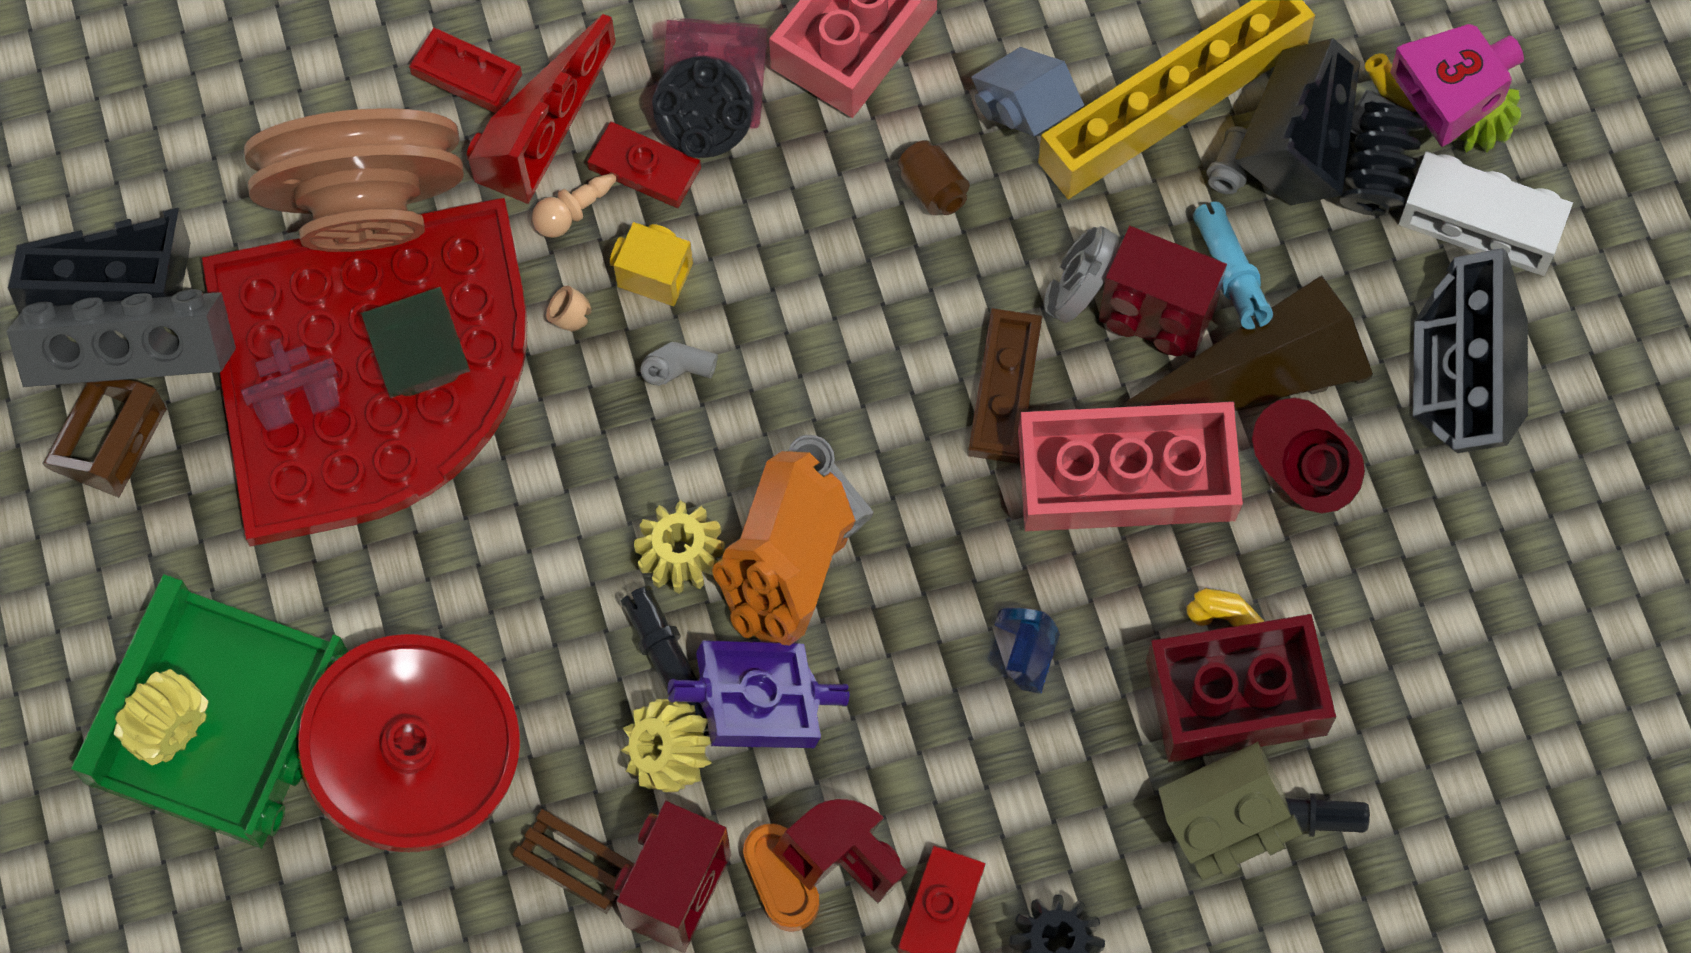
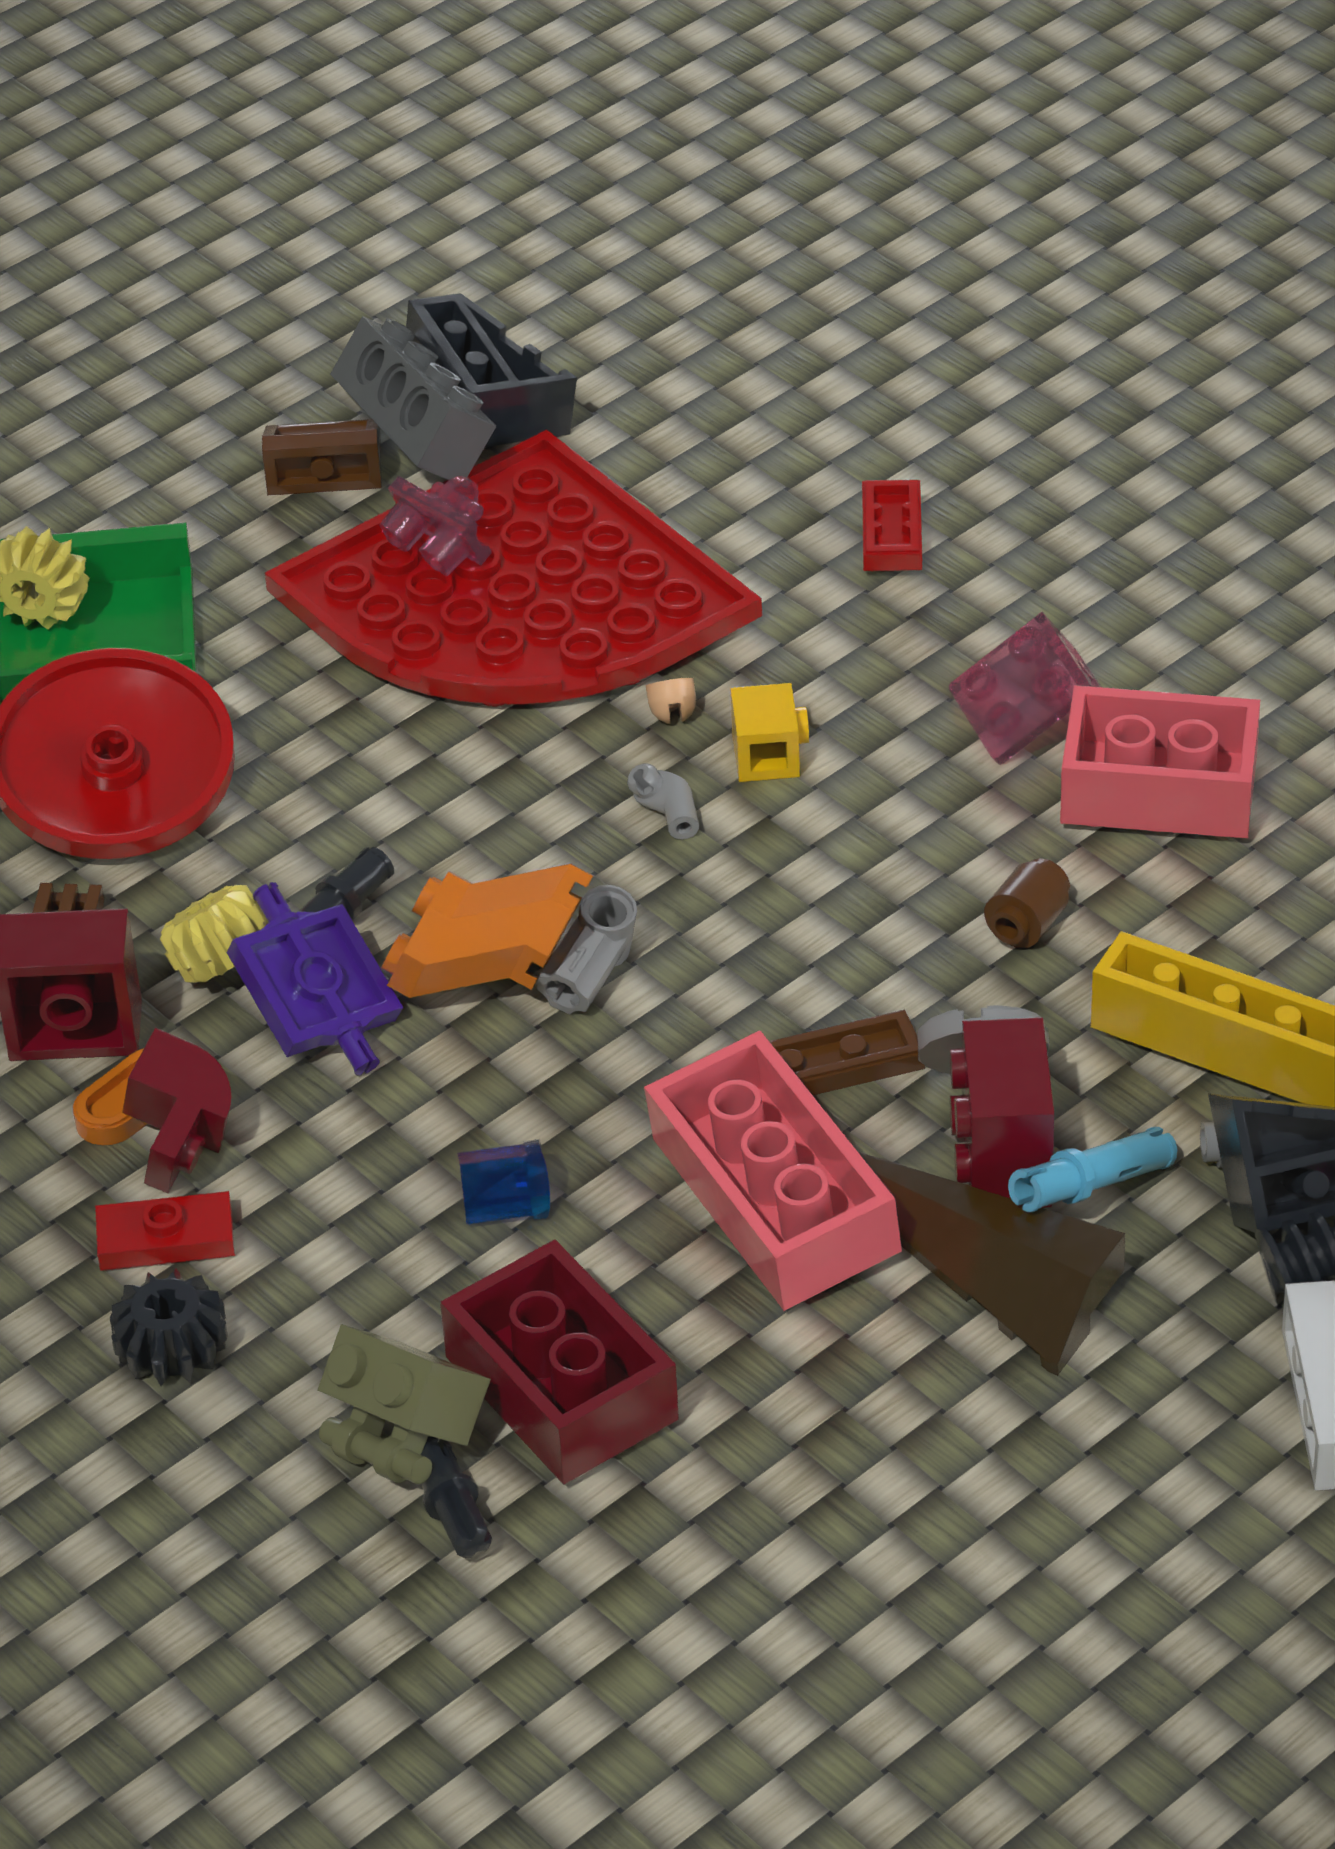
camera: 65 degrees right, 25 degrees down
nougat wheel [244,108,464,252] -> none
clear green piece [361,287,470,398] -> none
red wedge [467,14,616,204] -> none
light nougat bar [532,174,616,238] -> none
red plate [587,121,701,209] -> none
light yellow gear [634,500,725,594] -> none
black tile [652,55,755,158] -> none
sand blue brick [971,47,1084,136] -> none
yellow arm [1186,588,1264,627] -> none
dark red piece [1252,397,1365,514] -> none
black wedge [1413,248,1528,453] -> none

